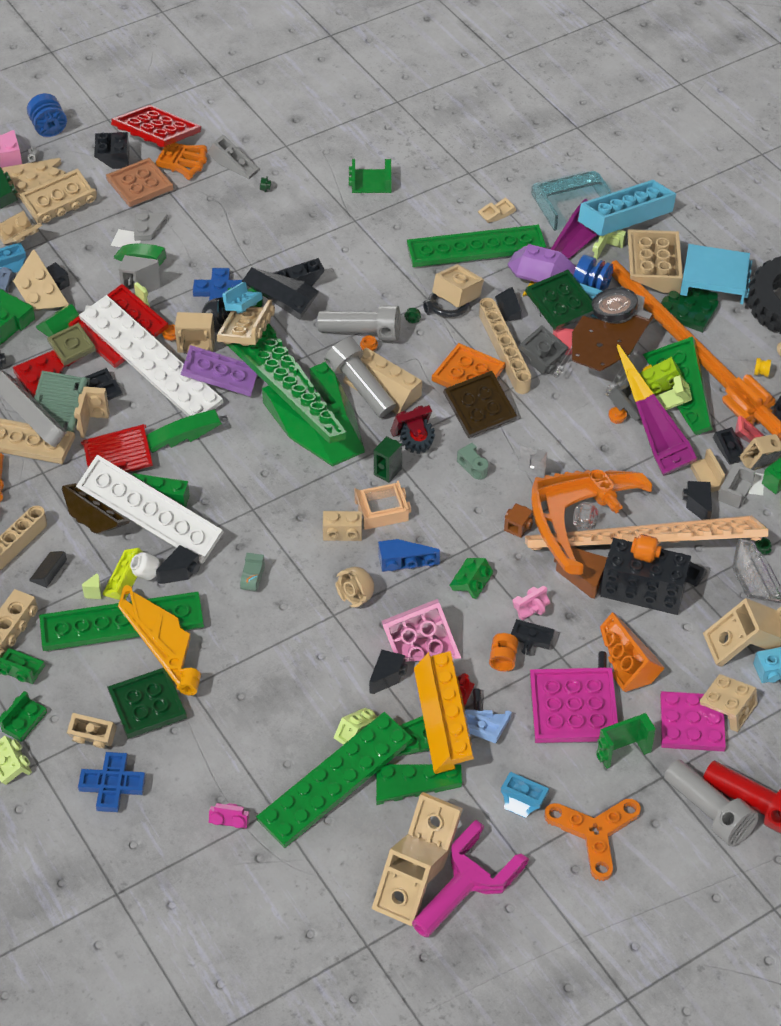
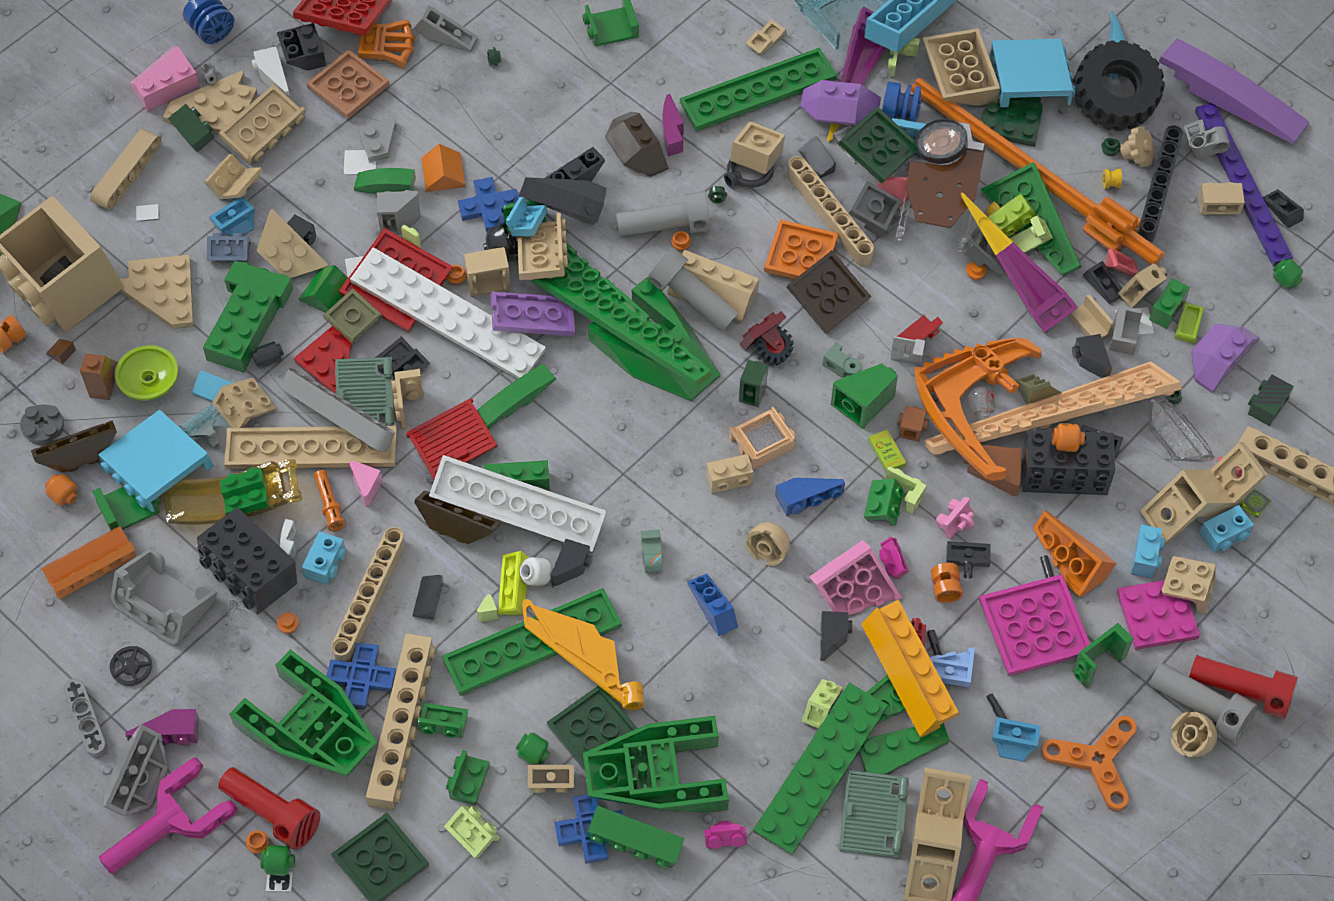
camera: 15 degrees left, 10 degrees up
none -> white slope [251,47,290,99]
none -> bright pink slope [349,461,382,507]
none -> orange slope [421,143,465,192]
none -> green head [515,732,550,765]
none -> green wedge [583,716,729,813]
none -> green brick [586,806,684,869]
none -> dark brown wedge [605,111,668,177]
none -> magenta slope [662,94,684,156]
none -> blue slope [688,573,738,636]
none -> green slope [831,363,898,429]
none -> sand green window [839,770,909,858]
none -> lime tile [868,429,906,471]
none -> dark pink piece [879,537,909,579]
none -> yellowish green bracket [885,466,927,515]
none -> red bracket [897,315,943,352]
none -> black pin [986,694,1008,719]
none -> olive slope [1015,374,1062,404]
none -> dark green plate [1101,138,1121,156]
none -> medium azure brick [1131,525,1165,578]
none -> tan cylinder [1171,712,1218,758]

